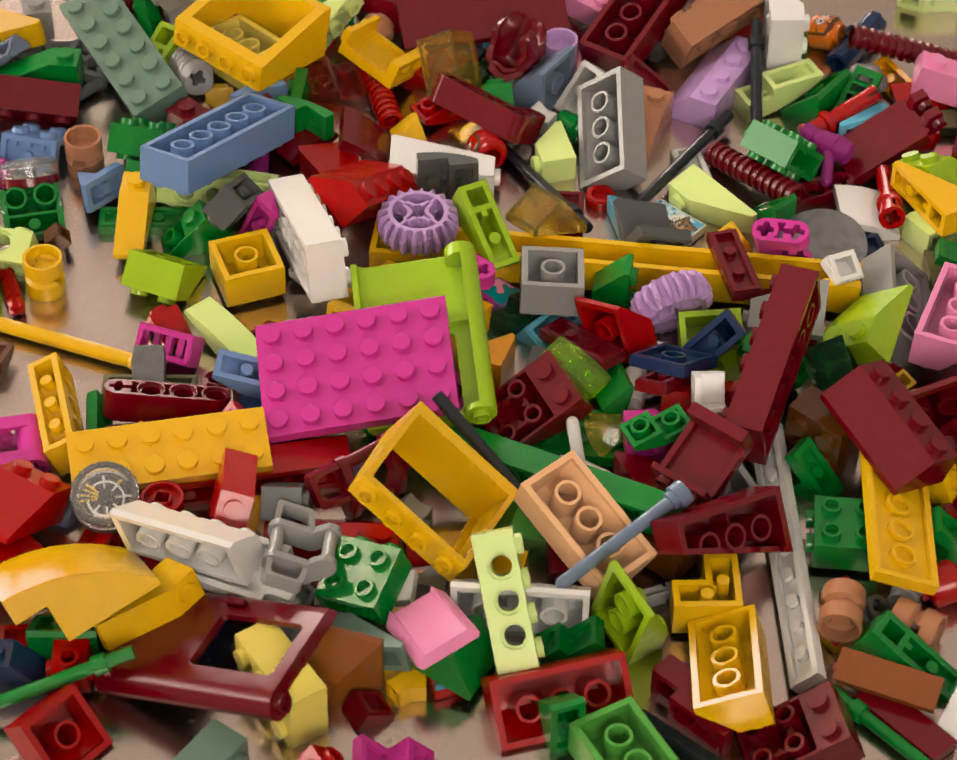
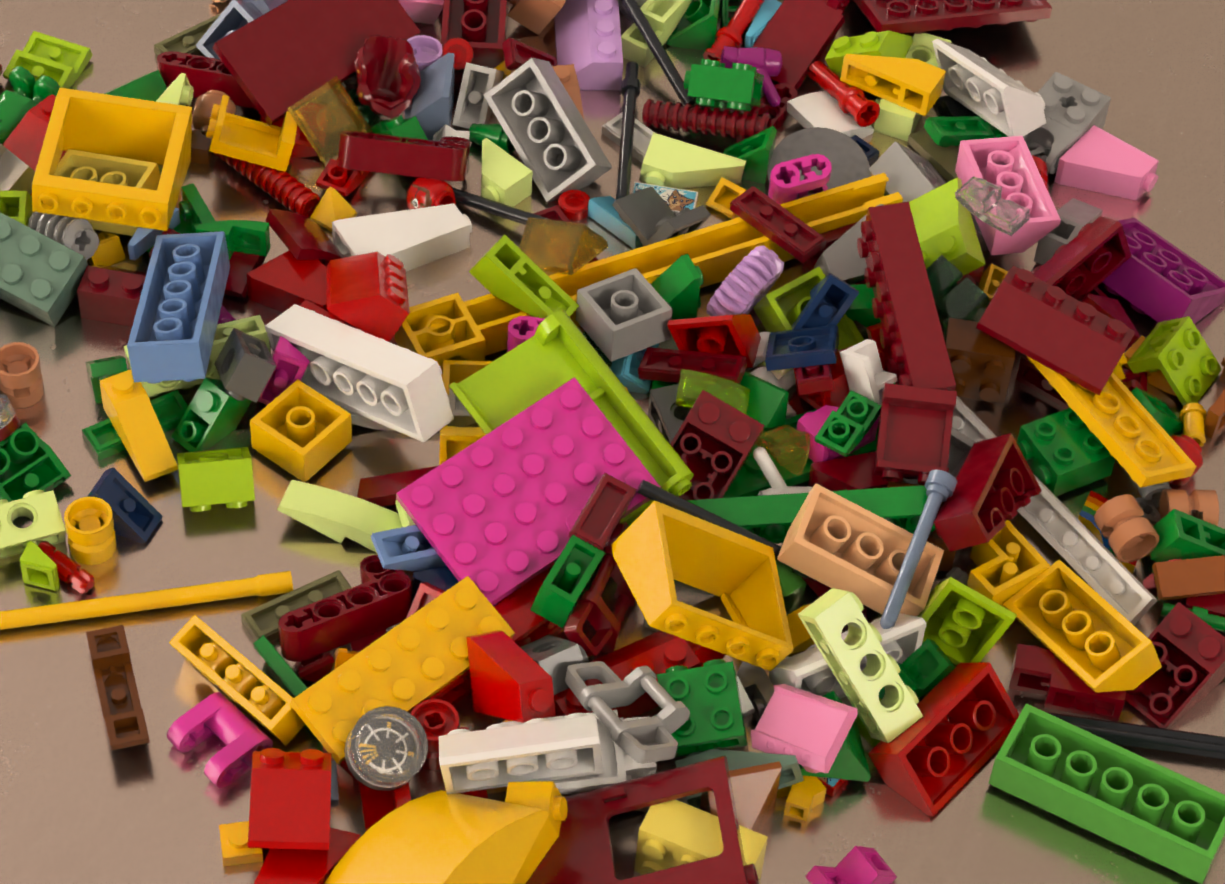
camera: 35 degrees left, 5 degrees up
reddish brown piece [43,222,72,256] -> none
medium blue slope [77,162,124,213] -> none
green brick [107,116,176,160] -> none
flat silver slope [132,345,166,382] -> none
dark pink slope [135,322,205,368] -> none
red bracket [145,304,193,347] -> none
clear red slope [304,56,368,106] -> none
dark red slope [342,690,395,733] -> none
lavender gear [377,188,459,257] -> none
dark grey slope [416,152,479,199] -> none
green slope [537,692,586,755] -> none
green slope [784,436,844,503] -> none
white slope [820,249,864,286] -> none
none -> dark blue slope [88,467,163,544]
none -> red tile [442,38,474,70]
none -> green slope [530,535,605,628]
none -> dark red tile [569,472,637,551]
none -> clear slope [955,176,1030,236]

